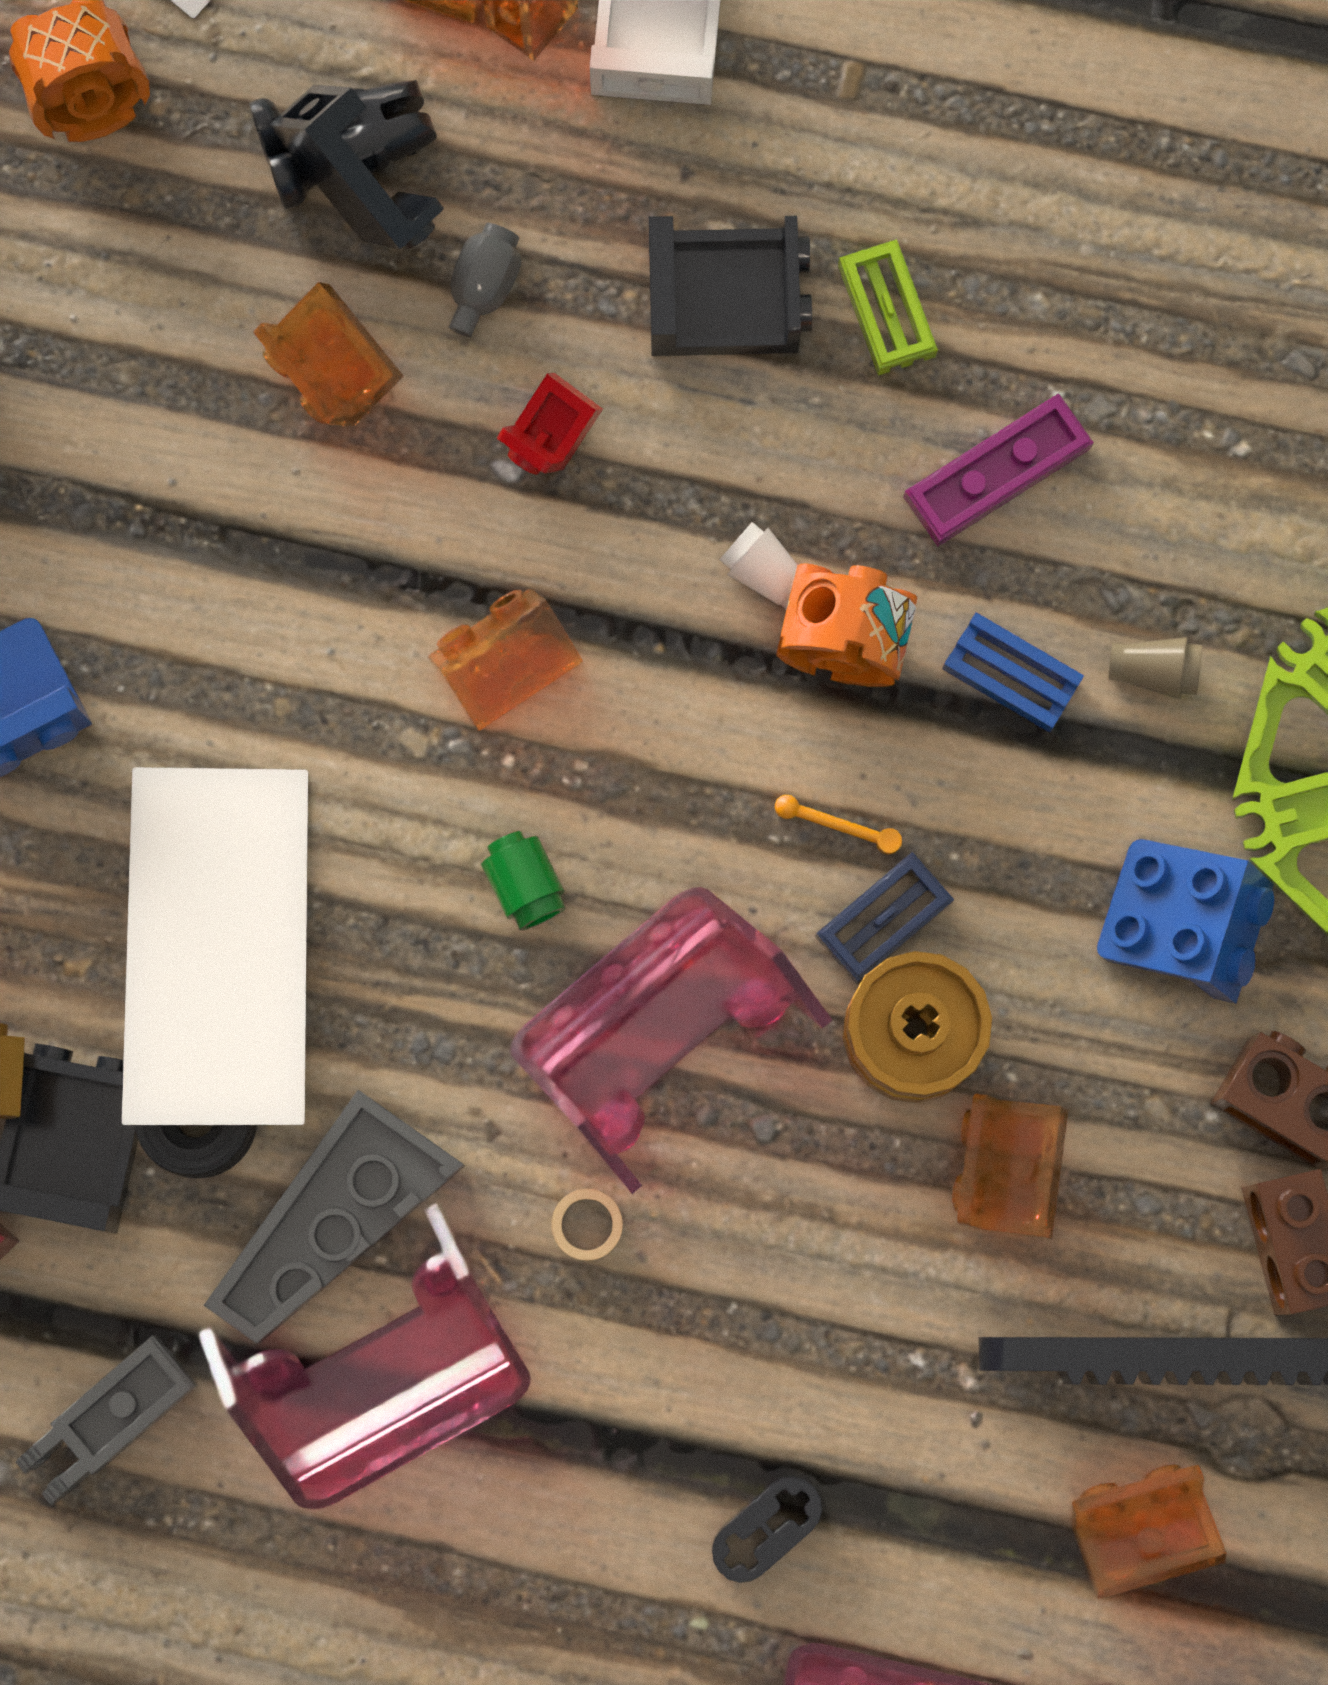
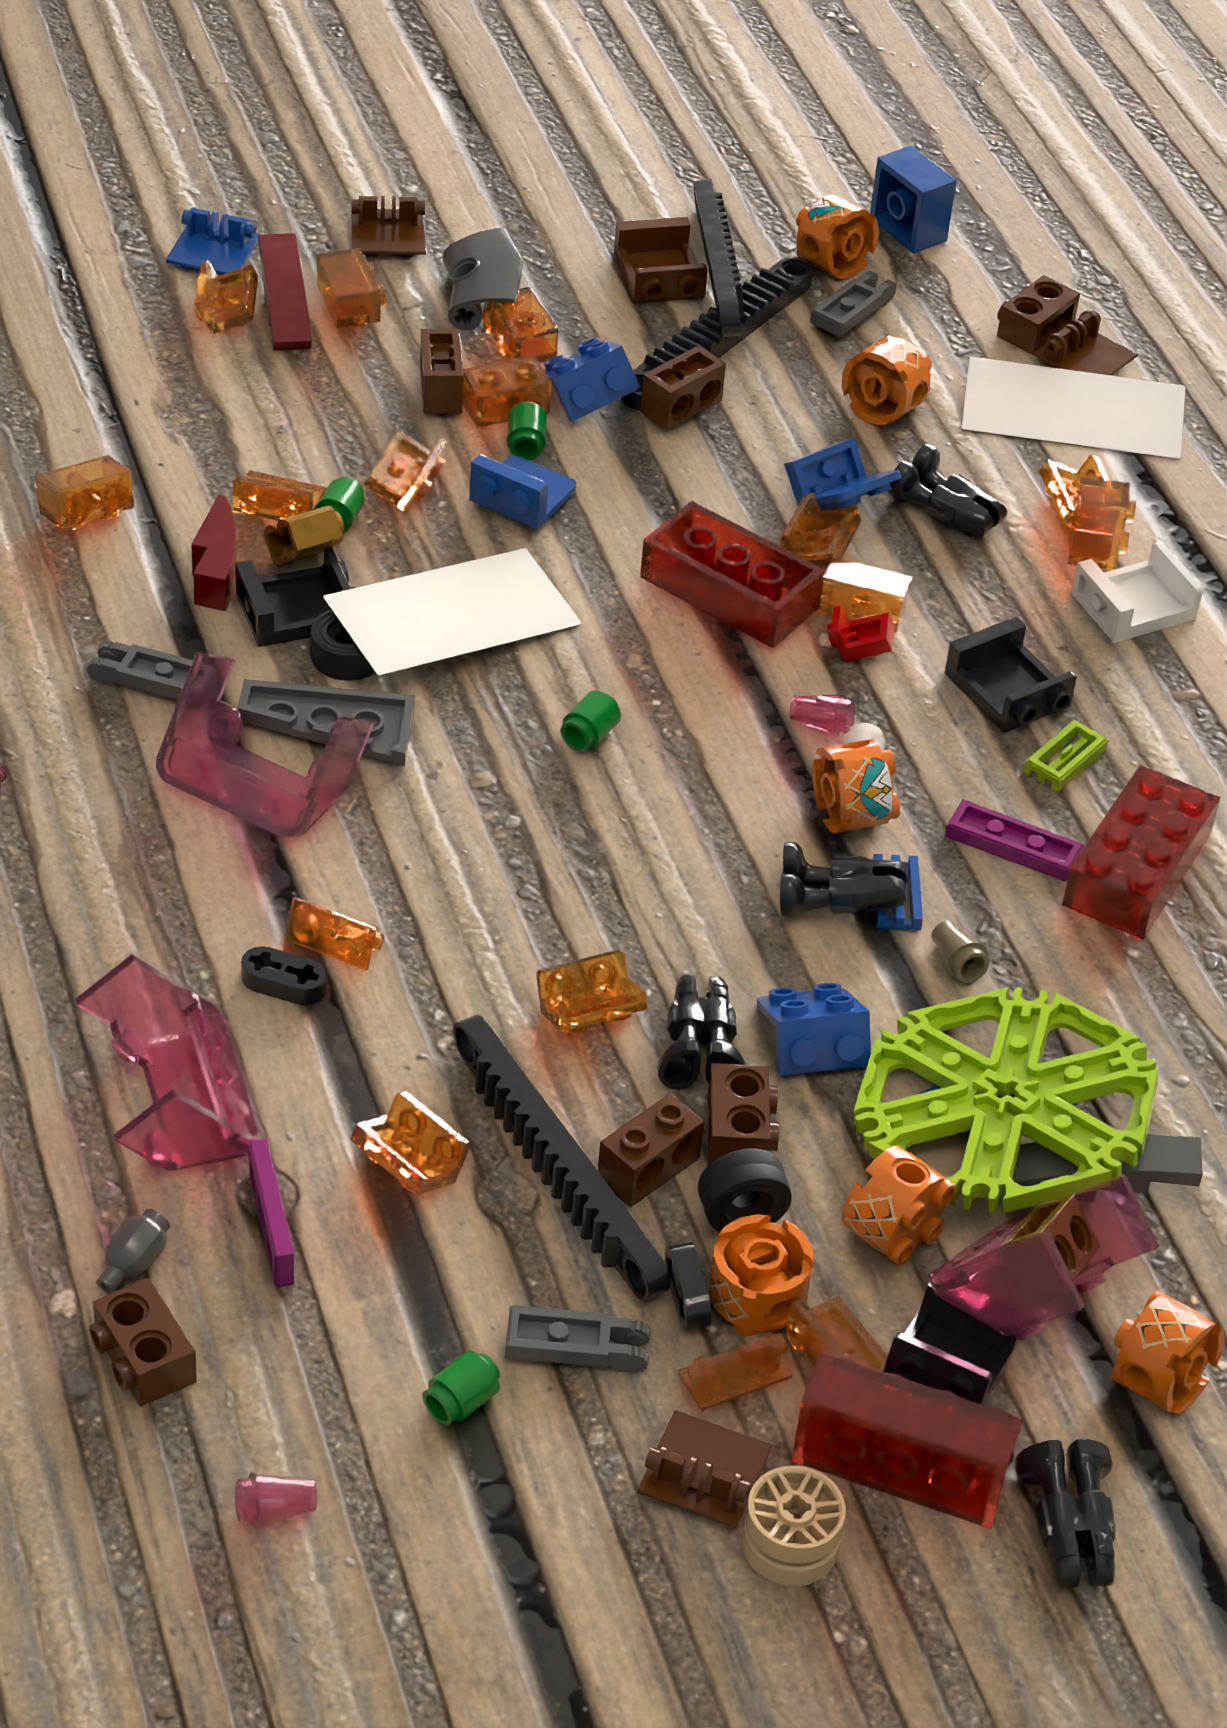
camera: 55 degrees right, 35 degrees down
black panel [269,84,444,250] -> none
clear orange bracket [428,589,583,731] -> none
dark grey plant [449,223,522,338] -> none
clear pink windscreen [510,887,832,1194] -> none
tan piece [551,1189,623,1261] -> none
light orange hinge [774,795,902,855] -> none
dark blue tile [815,852,954,984] -> none
pearl gold wheel [842,951,992,1103] -> none
none -> clear orange hinge [285,897,385,970]
none -> clear red brick [640,501,825,648]
none -> black piece [657,975,746,1090]
none -> black piece [780,842,908,916]
none -> blue bracket [784,438,901,512]
none -> clear pink cone [790,694,856,736]
none -> clear orange hinge [817,558,912,632]
none -> clear red brick [1062,764,1221,940]

